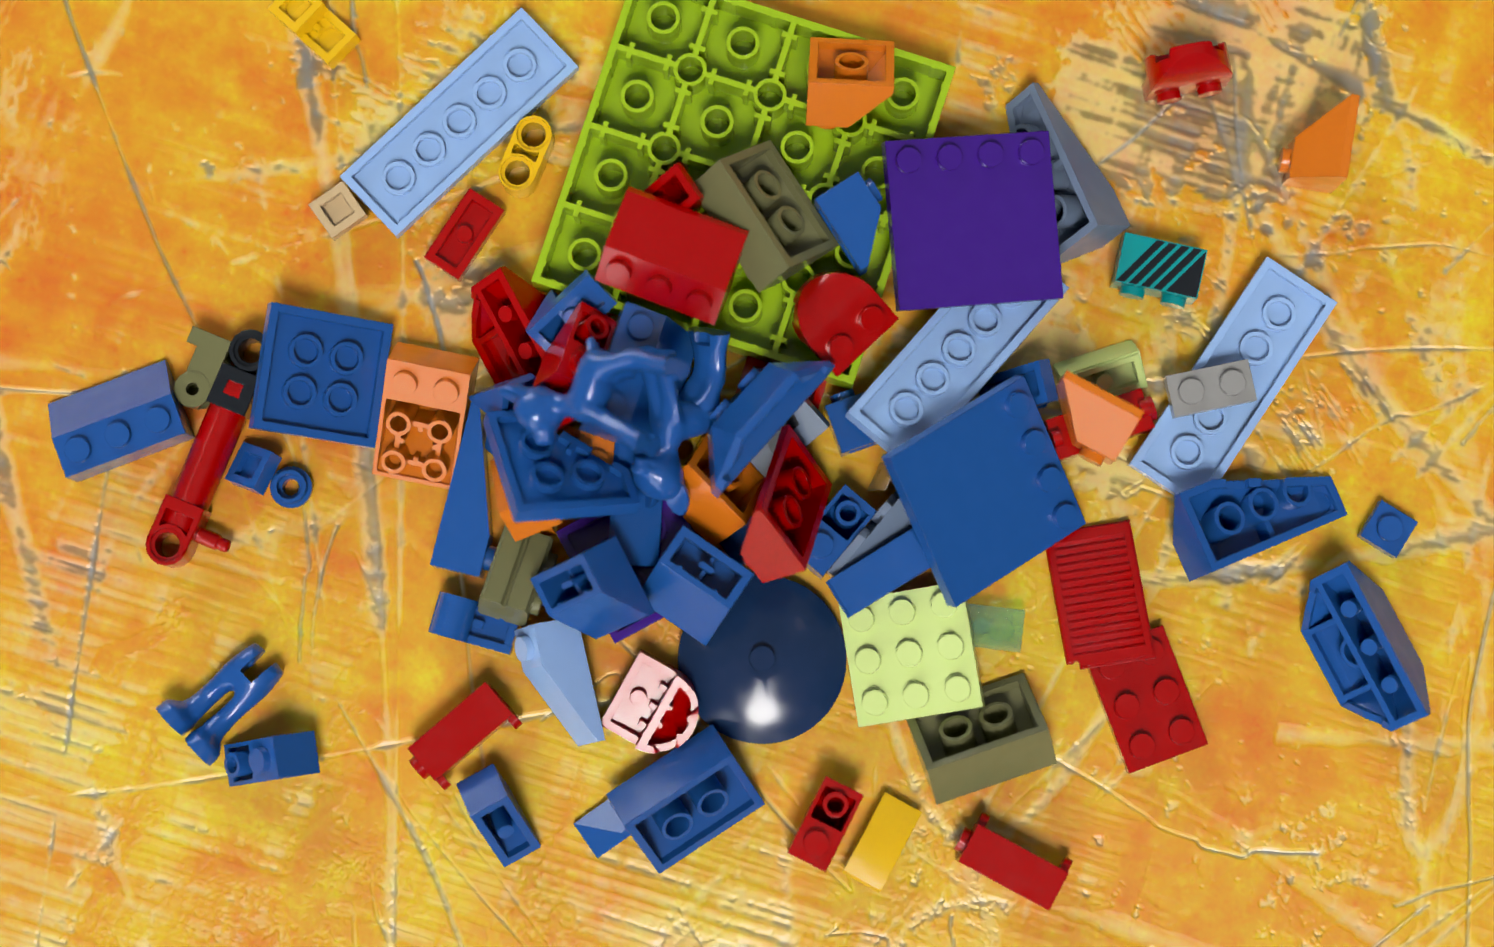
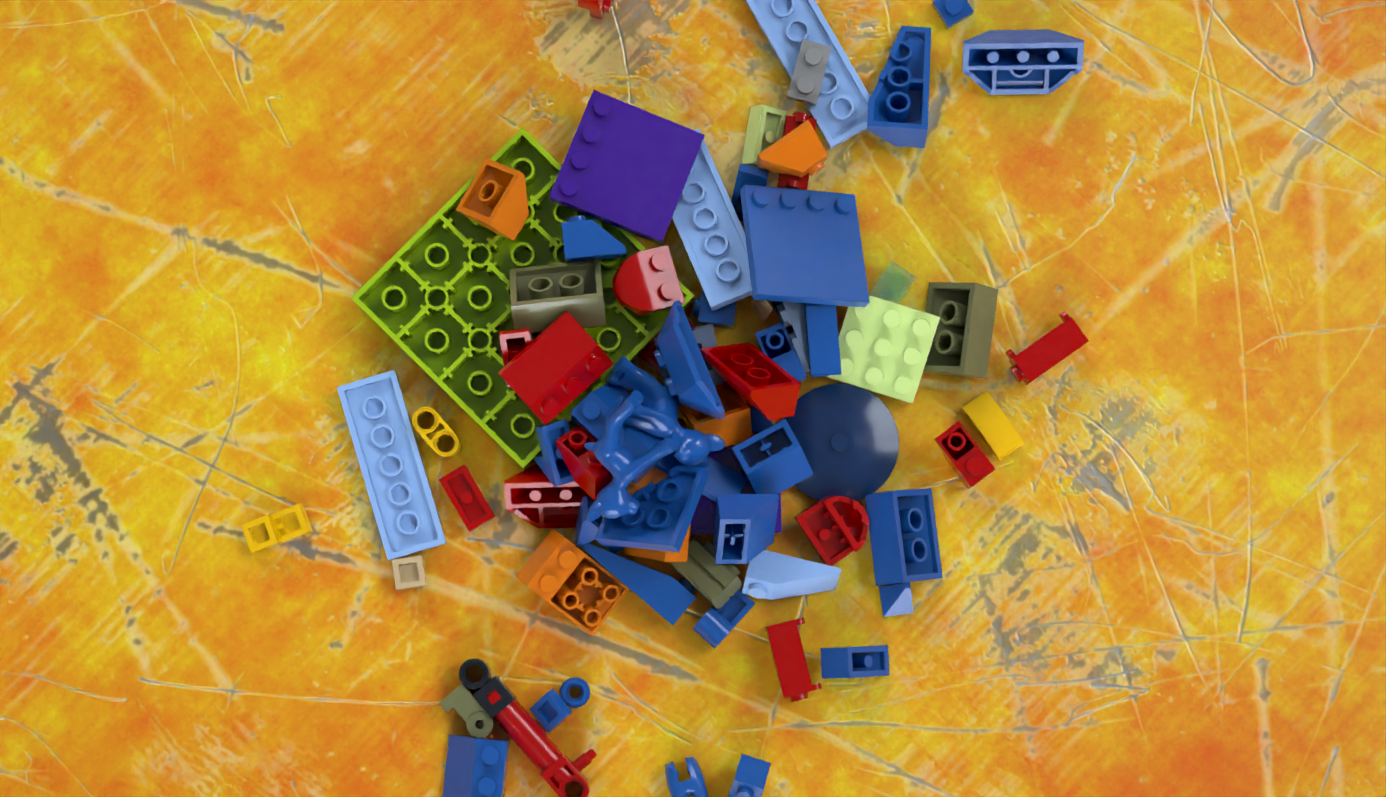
camera: 65 degrees left, 0 degrees up
blue plate [249,302,393,448] -> none
sand blue wedge [1005,83,1130,264] -> none
red window [1046,520,1156,670] -> none
red plate [1088,625,1208,774] -> none
brick [1110,232,1208,309] -> none

